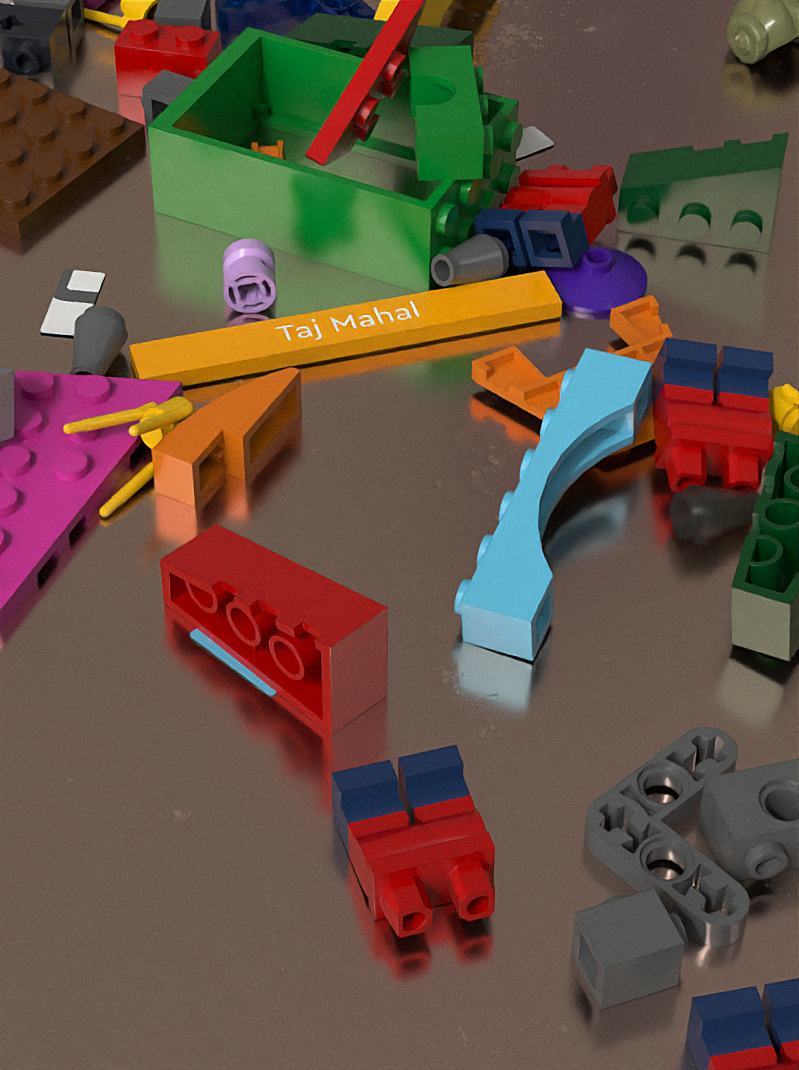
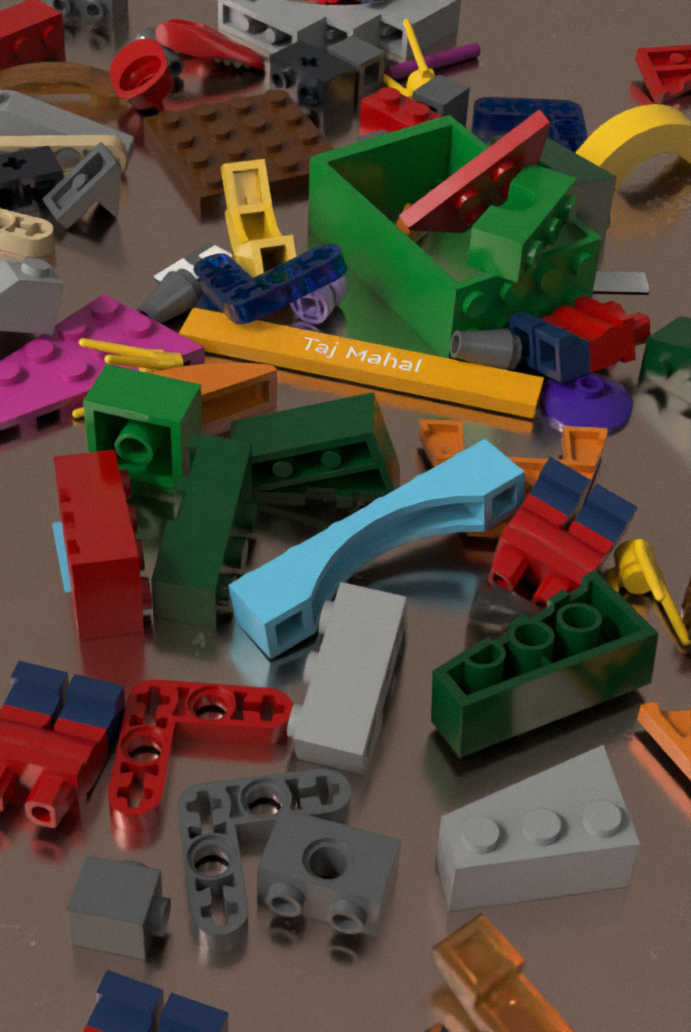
camera: 30 degrees right, 0 degrees up
none -> green brick [83,364,202,498]
none -> red beam [108,679,293,833]
none -> dark green wedge [151,433,260,627]
none -> clear blue beam [193,244,347,324]
none -> yellow arch [220,159,300,287]
none -> dark green wedge [229,392,400,502]
none -> light grey wedge [287,582,408,775]

